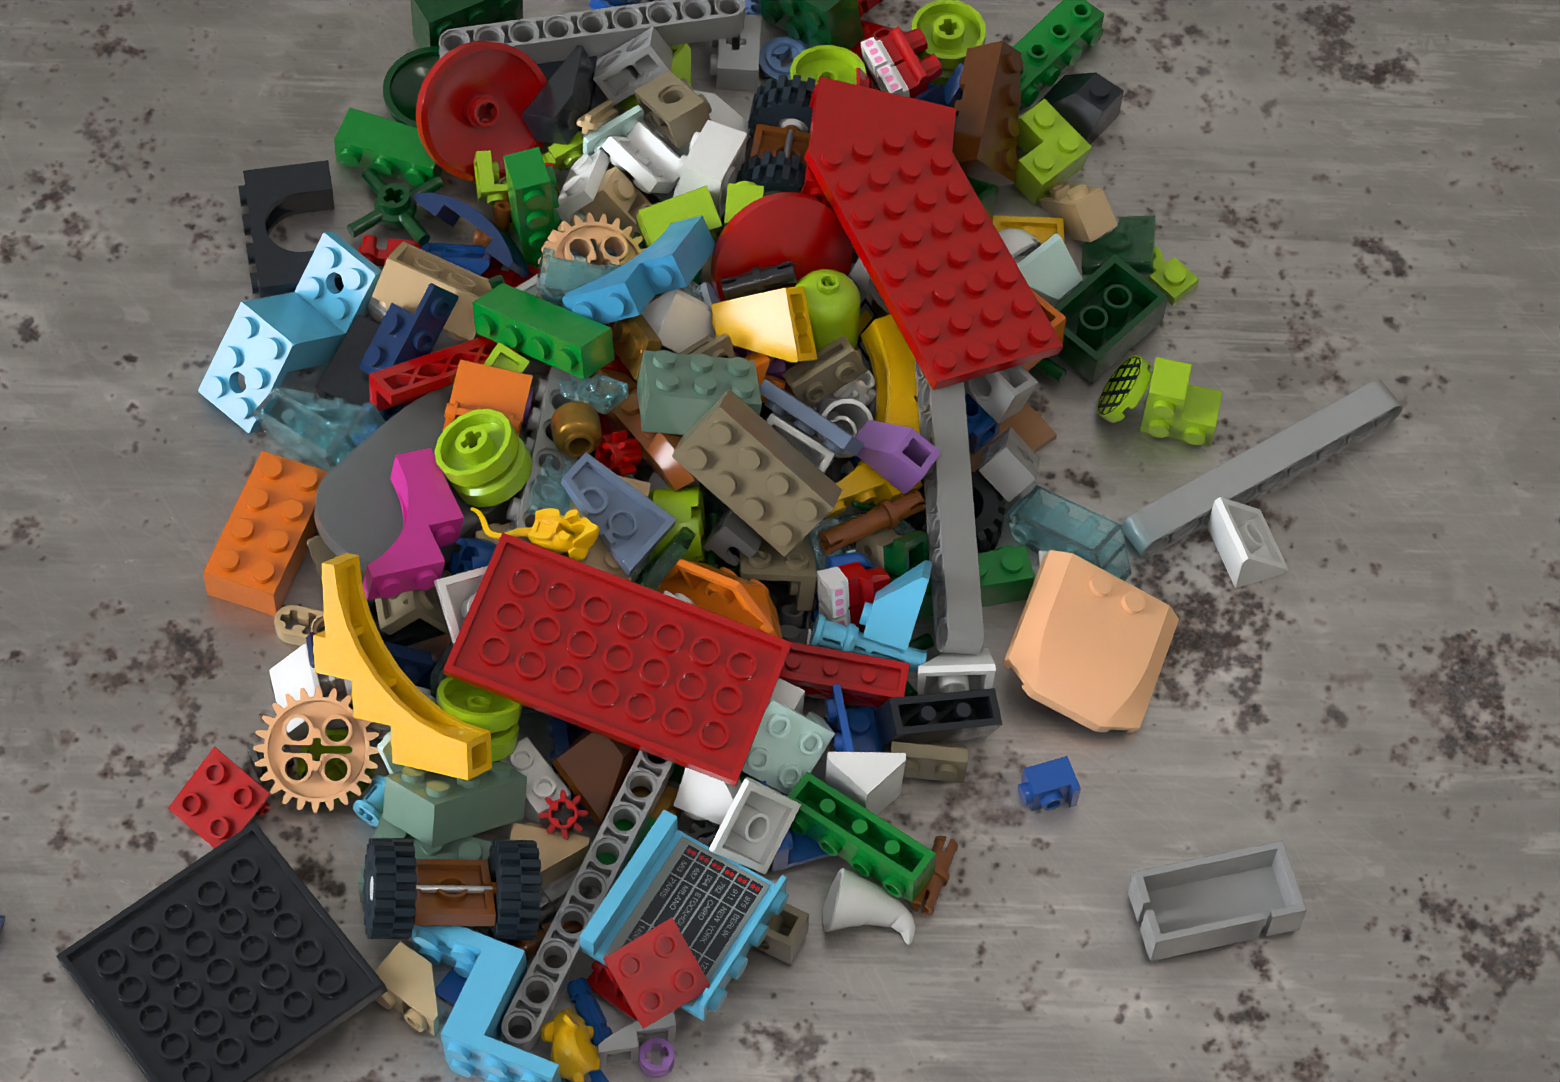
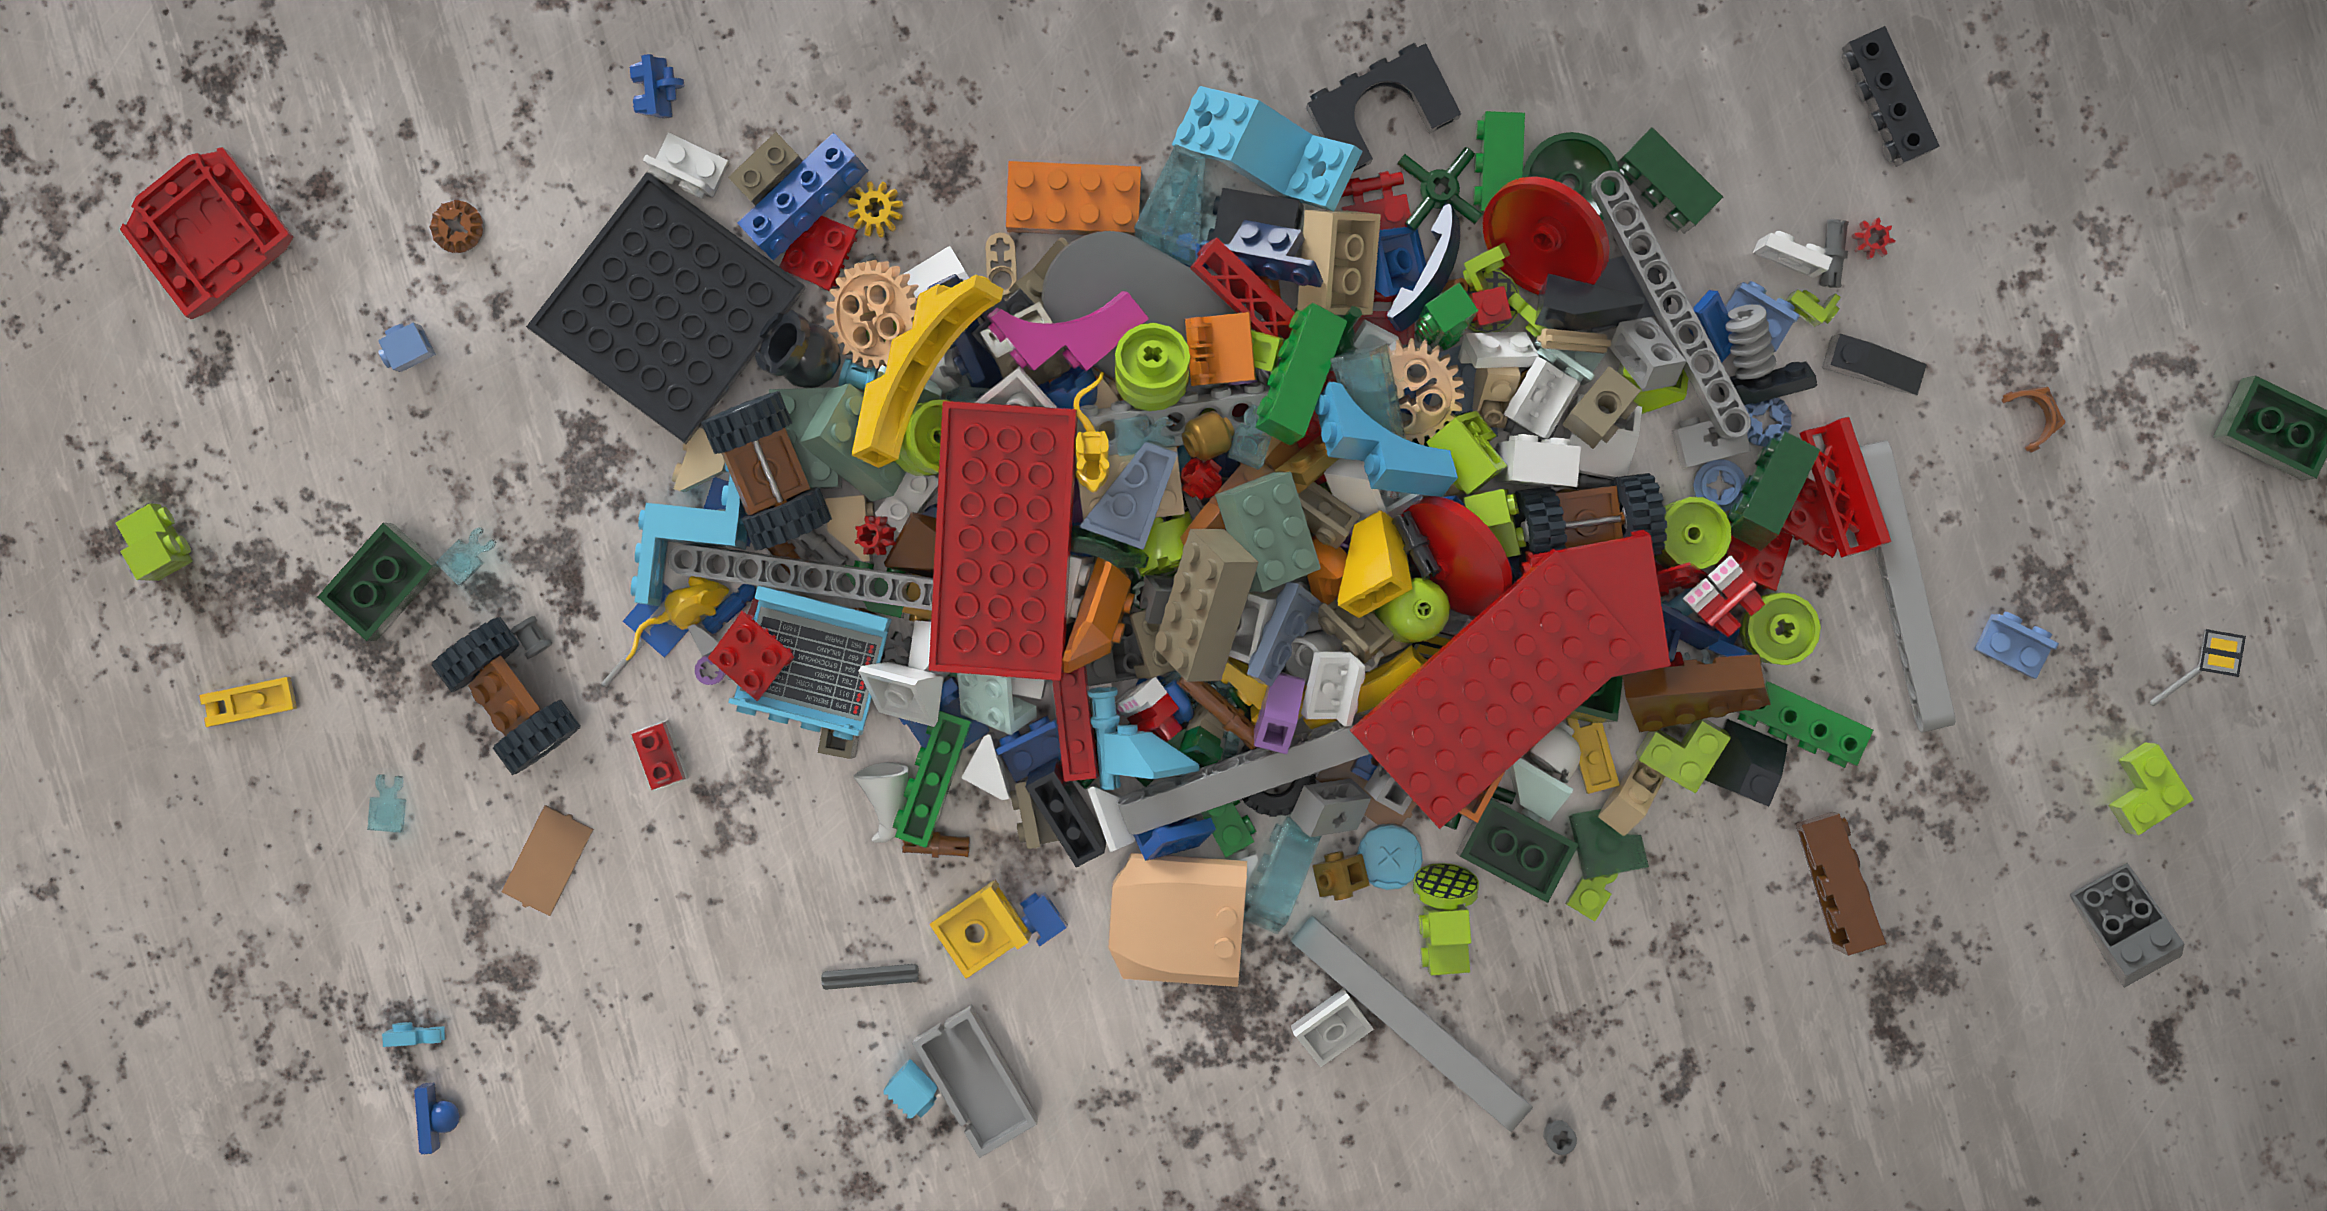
camera: 80 degrees right, 30 degrees up
none -> white bracket [643,132,730,199]
none -> dark tan brick [728,132,803,206]
none -> blue brick [738,132,869,261]
none -> black tile [755,310,841,388]
none -> dark grey axle [821,964,919,990]
none -> yellow gear [848,181,904,238]
none -> medium azure brick [884,1059,937,1118]
none -> yellow bracket [929,879,1032,979]
none -> blue bracket [1133,817,1216,861]
none -> white bracket [1301,652,1365,727]
none -> pearl gold brick [1312,851,1370,901]
none -> medium azure tile [1357,823,1423,890]
none -> dark grey bush [1543,1120,1577,1155]
none -> reddish brown wedge [1795,812,1886,956]

